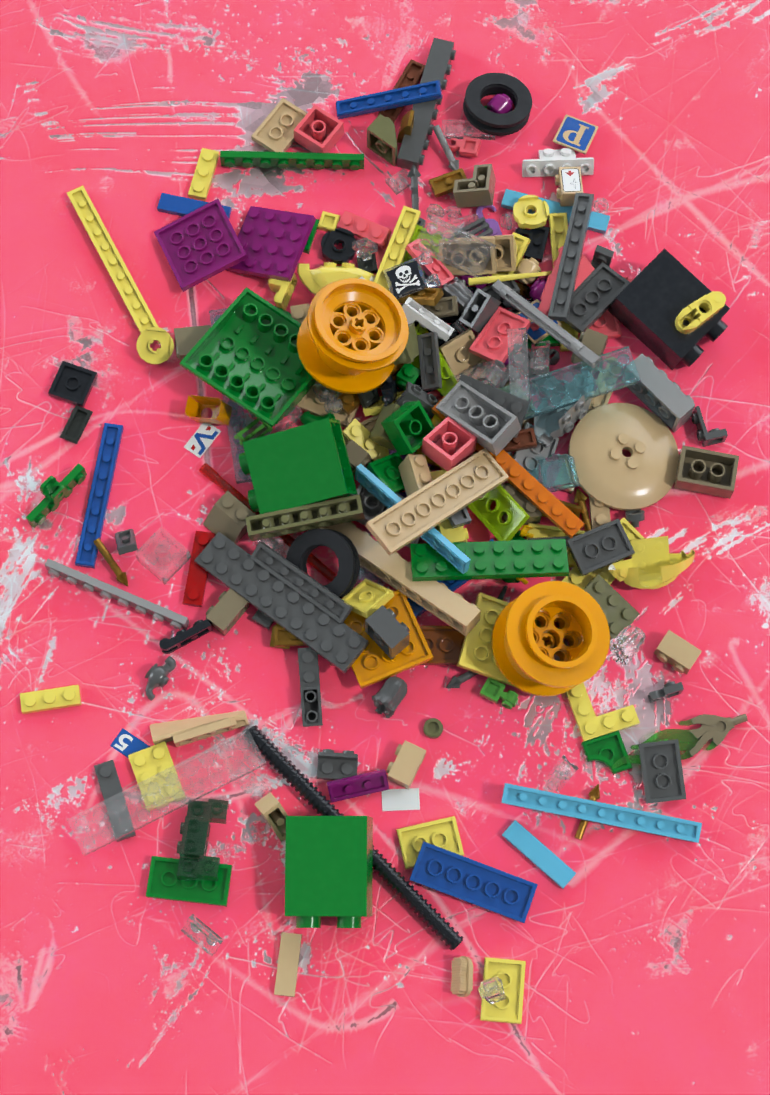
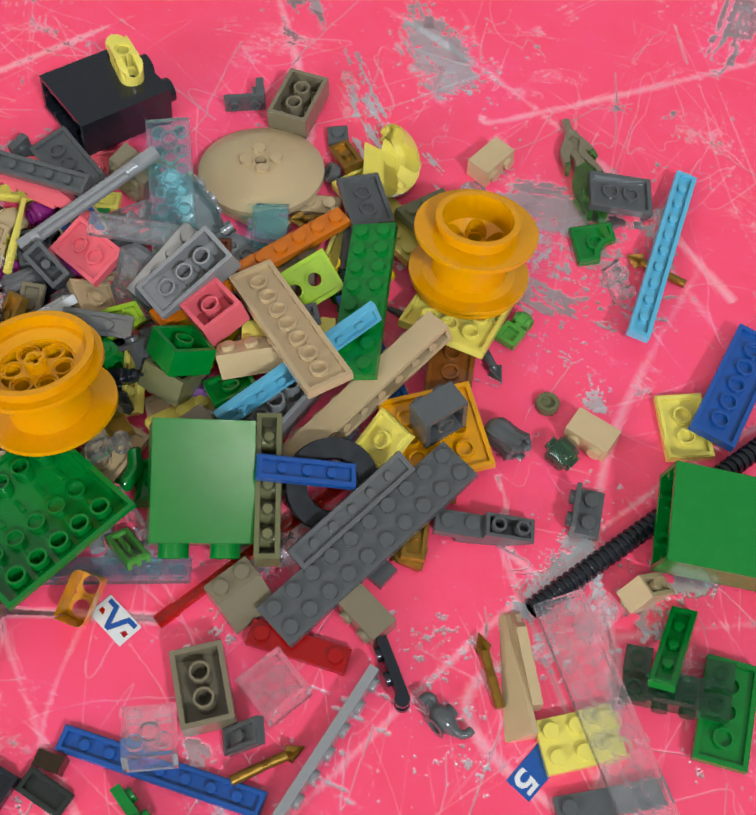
camera: 80 degrees left, 10 degrees down
magenta tile [327,769,389,803] -> none
white sticker [381,788,420,811] -> none
medium azure tile [502,820,576,889] -> none
light yellow plate [565,683,640,742] -> none
light grey brick [622,353,696,433] -> none
dark grey plate [648,681,684,703] -> none
none -> dark brown piece [31,748,70,777]
none -> clear brick [120,702,179,773]
none -> dark tan brick [168,639,238,738]
none -> blue tile [255,453,356,490]
none -> dark grey plate [327,126,349,147]
none -> pearl gold plate [329,139,364,175]
none -> pearl gold piece [475,633,505,710]
none -> clear green head [543,436,580,472]
none -> green tile [648,606,698,693]

